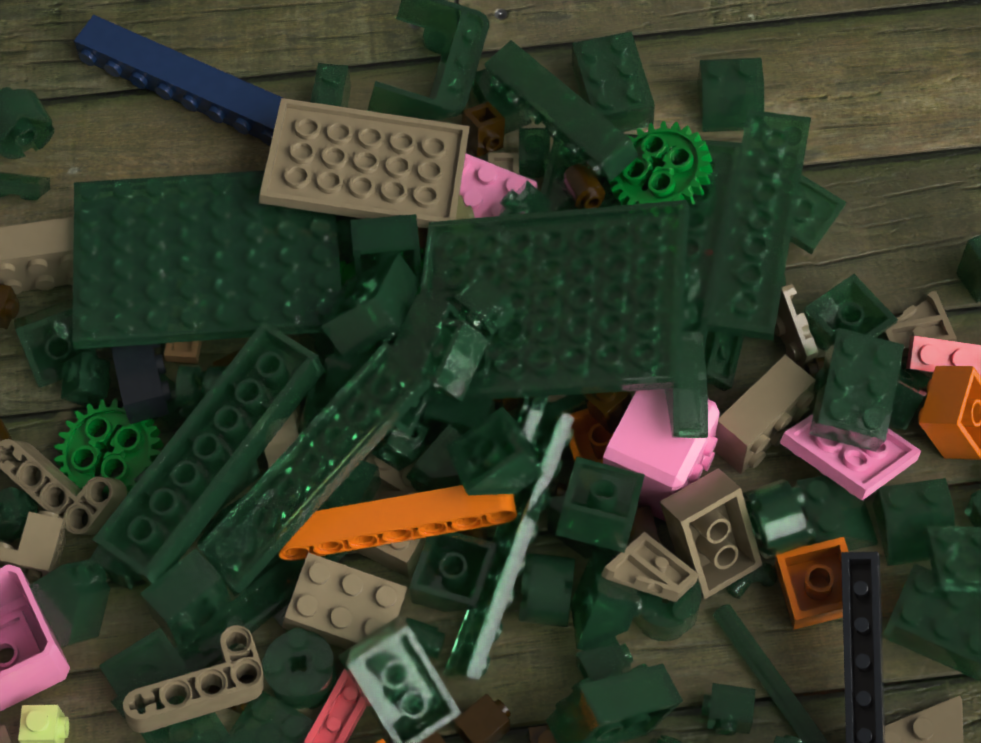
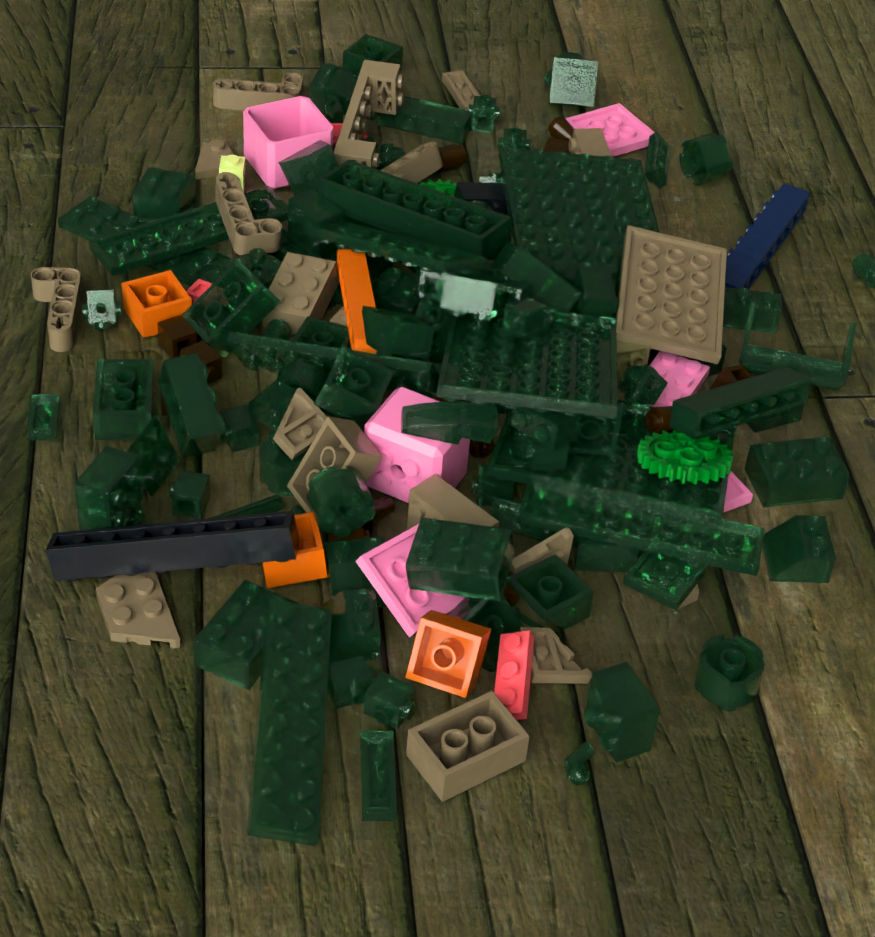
camera: 85 degrees right, 20 degrees down
none -> clear green brick [694,635,765,712]

